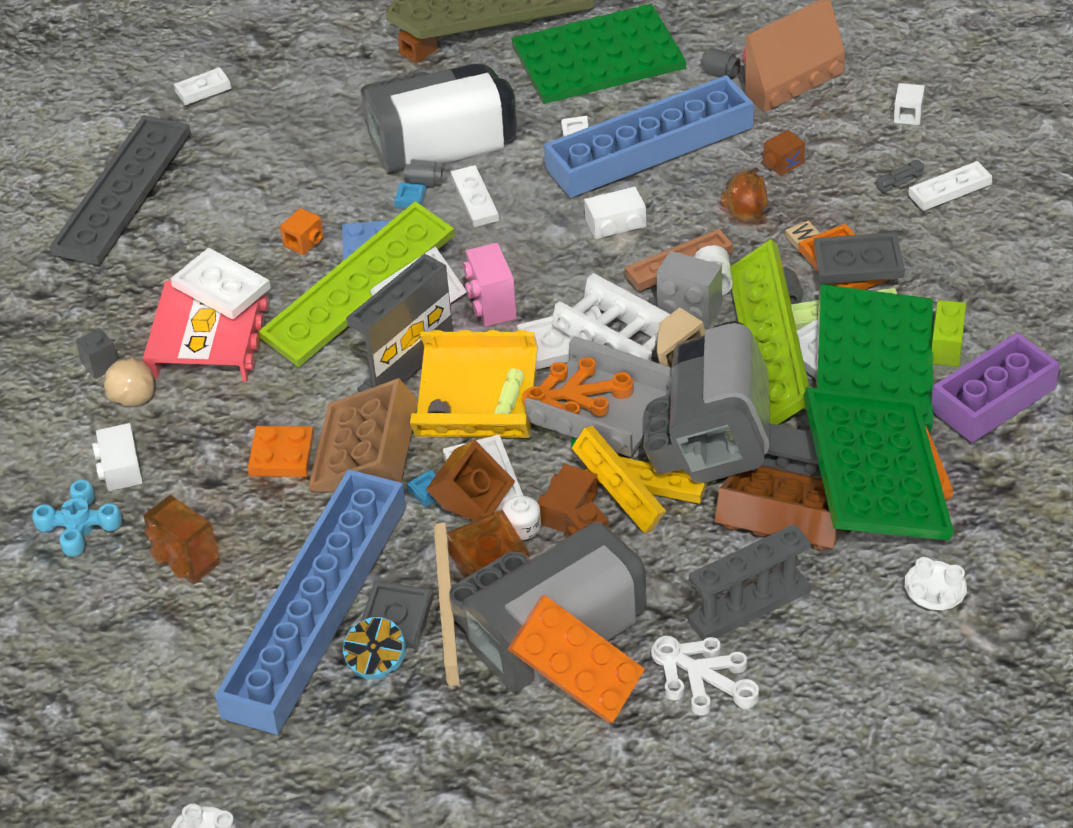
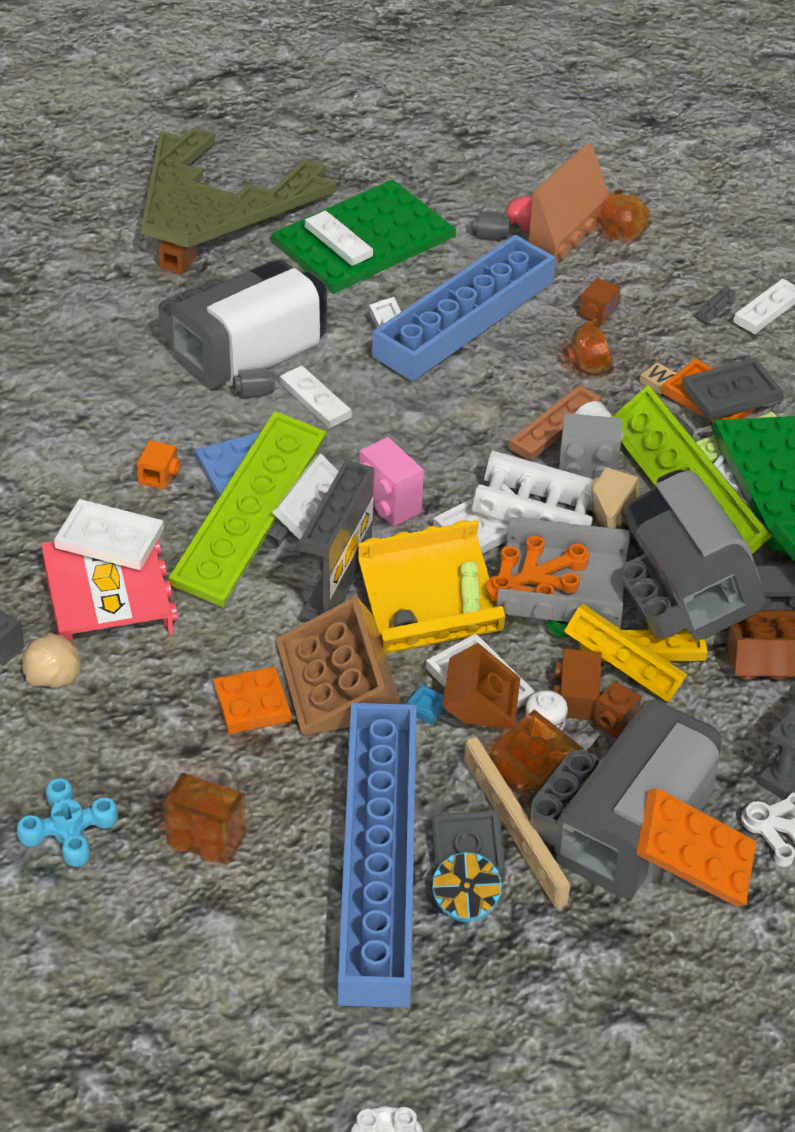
camera: 25 degrees left, 0 degrees up
white brick [92,423,143,491] -> none
dark azure tile [394,183,427,208] -> none
white brick [584,187,646,239] -> none
white brick [894,83,925,125] -> none
none -> white plate [305,210,373,266]
none -> clear orange cylinder [600,189,652,241]

